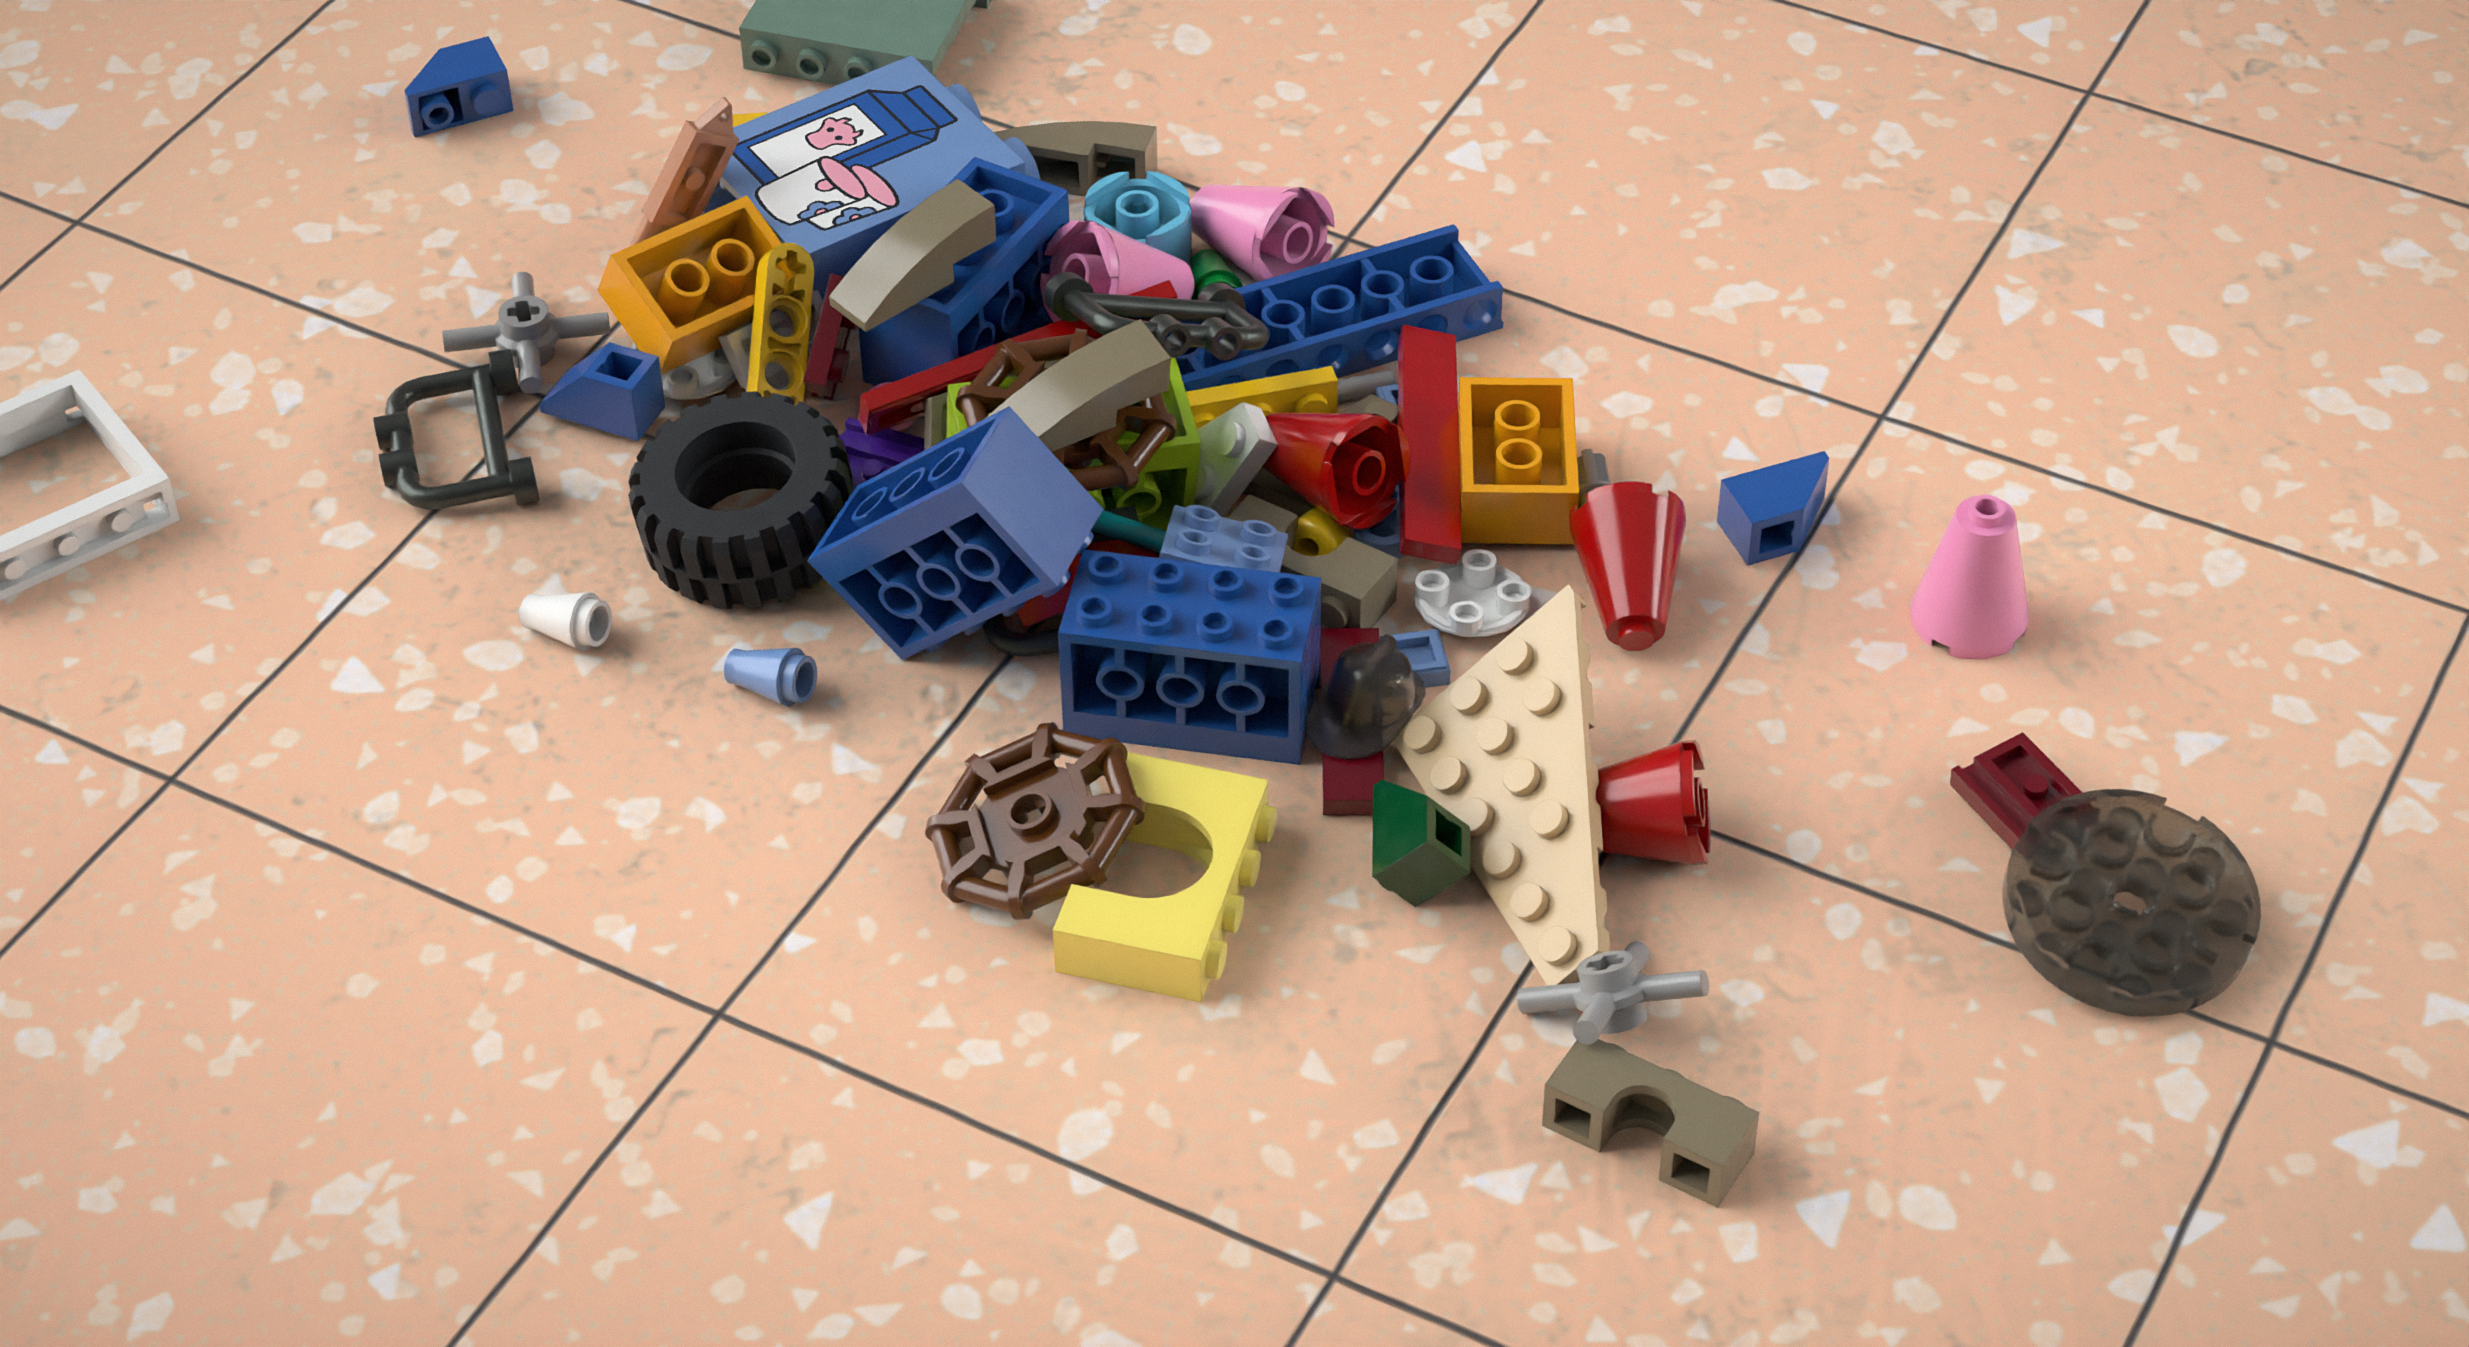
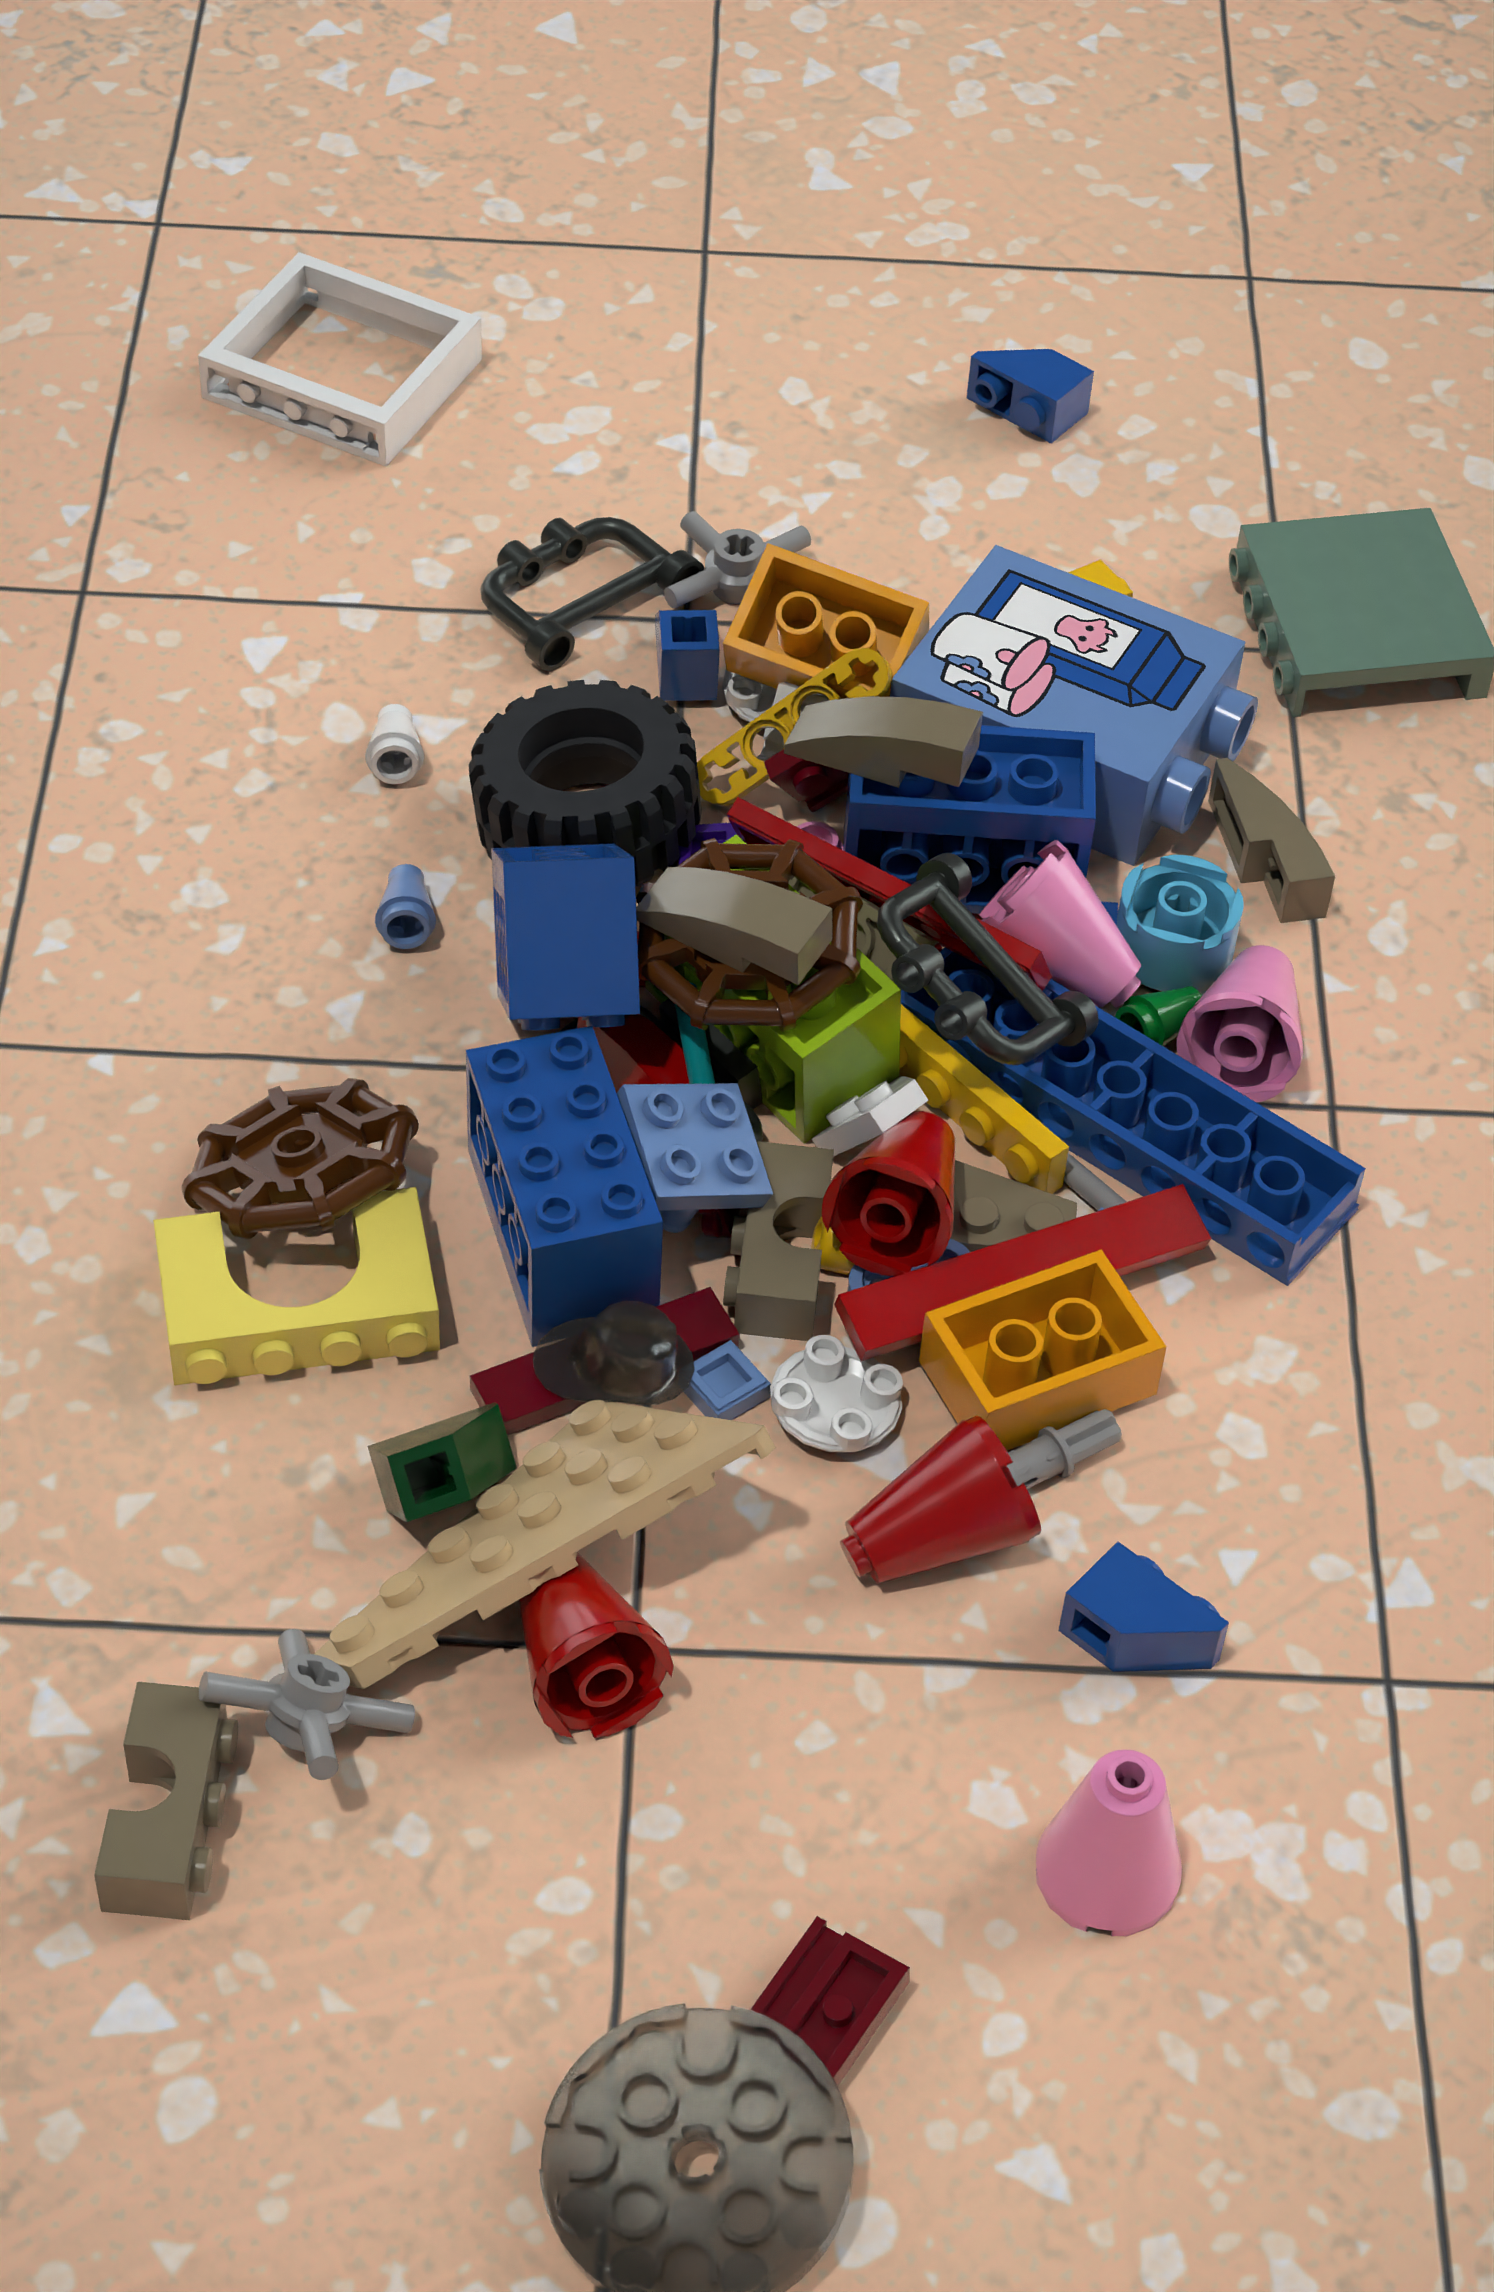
camera: 60 degrees right, 5 degrees up
nougat plate [630,97,740,246] -> none

